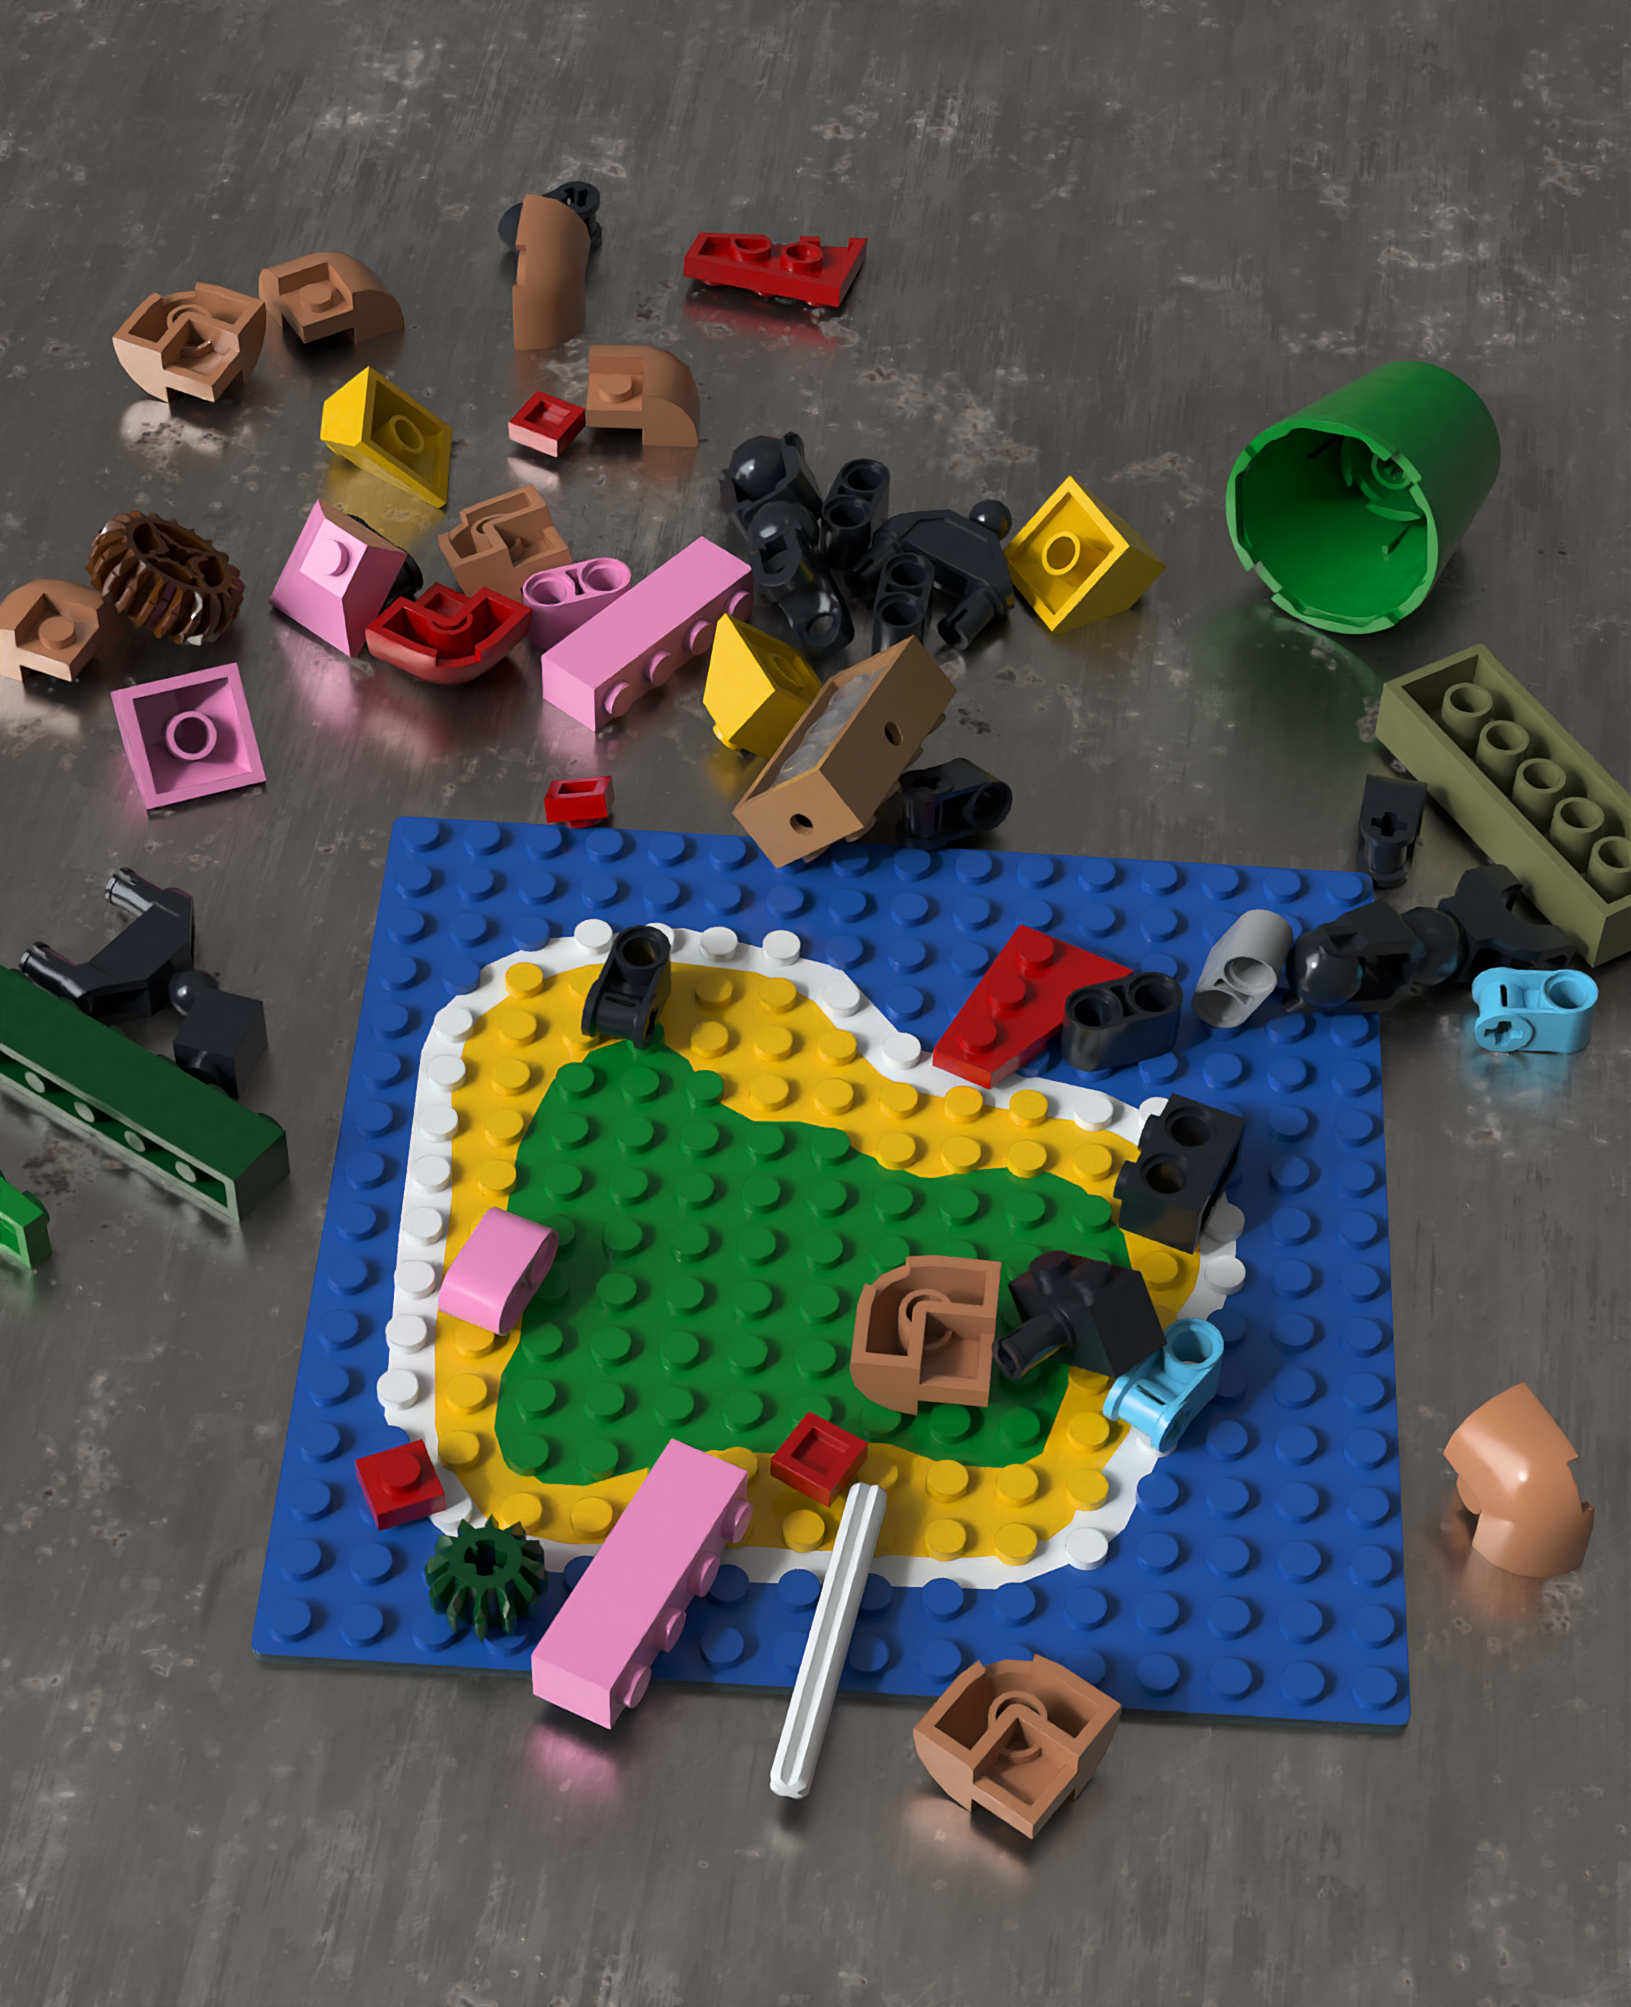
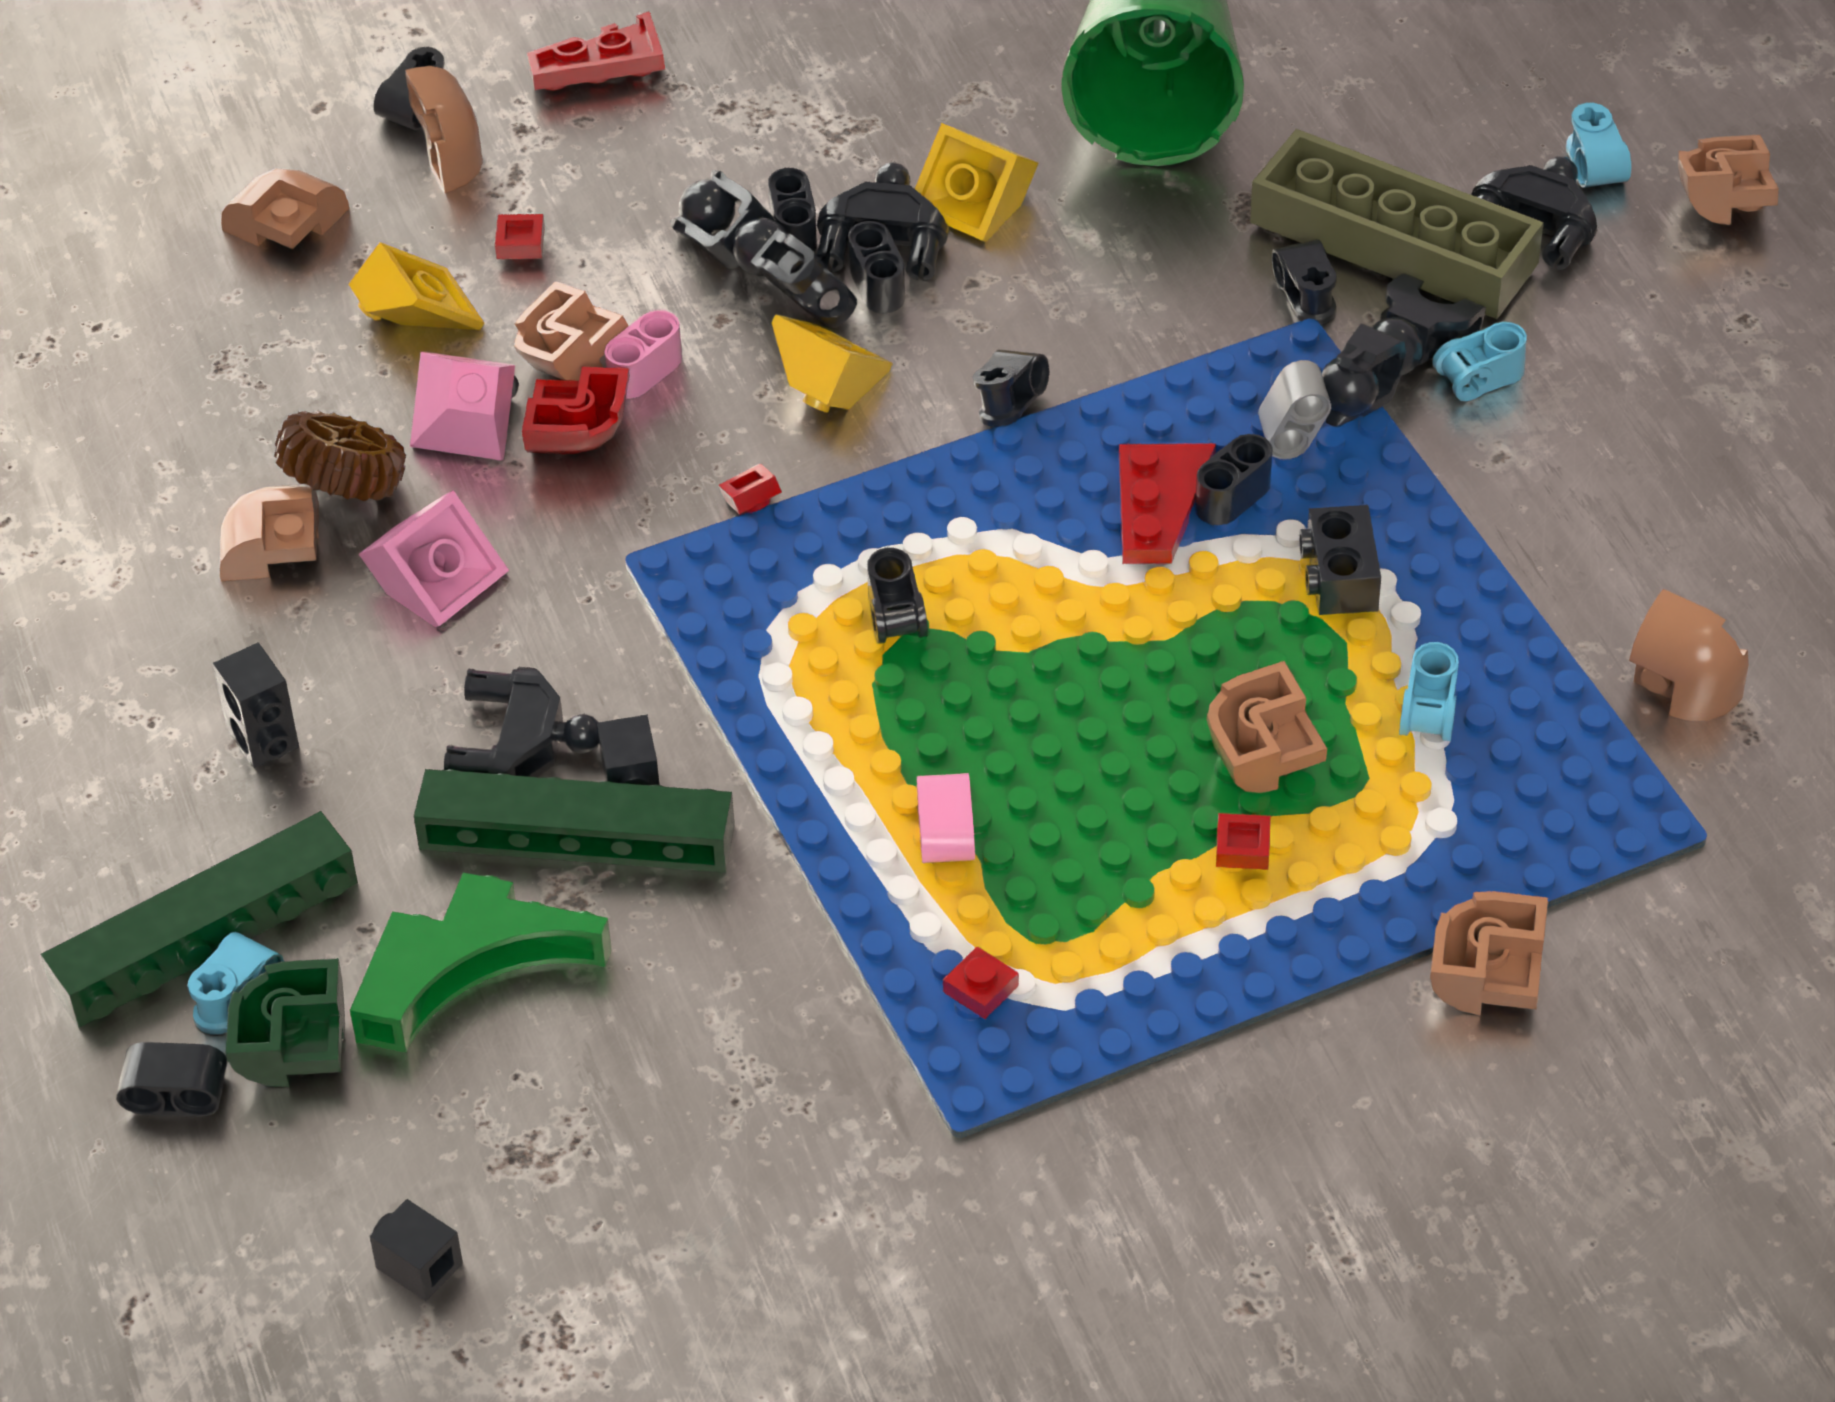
camera: 25 degrees left, 0 degrees up
nougat brick [112,282,266,403] -> none
dark green gear [425,1514,549,1642] -> none
bright pink brick [531,1439,753,1730] -> none
bright pink brick [542,536,754,732] -> none
nougat brick [586,343,700,447] -> none
medium nougat brick [732,635,957,869] -> none
white axle [770,1482,887,1799] -> none
black brick [992,1250,1167,1380] -> none

